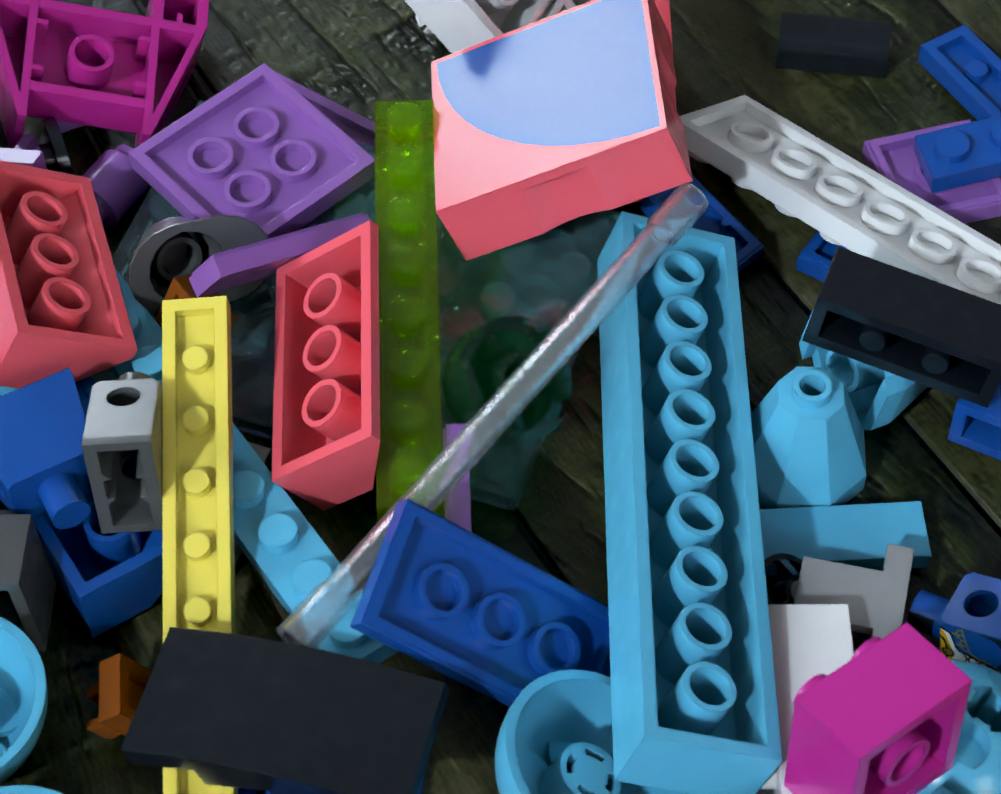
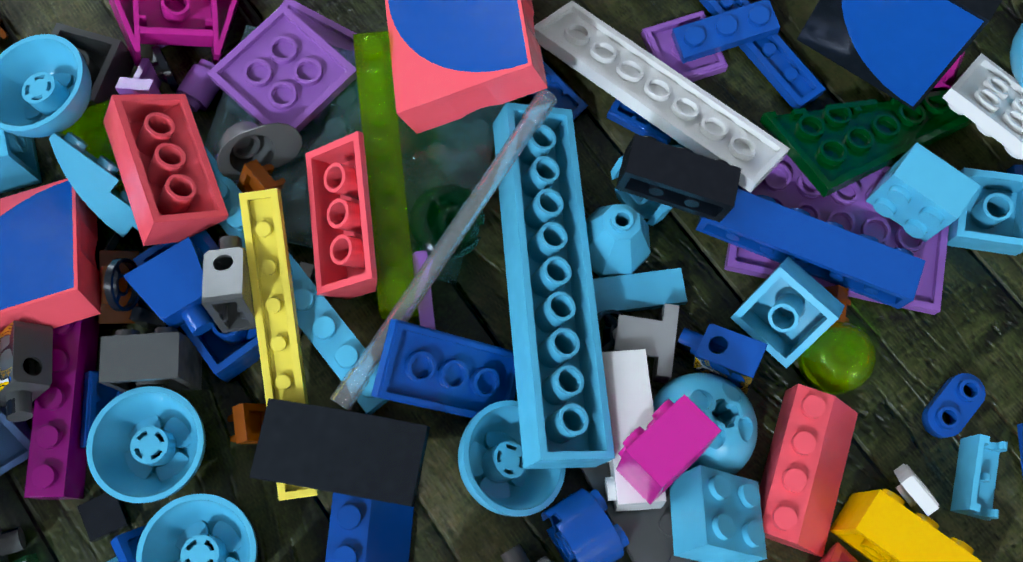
camera: 10 degrees left, 20 degrees up
medium lavender tile [189,213,370,298] -> none

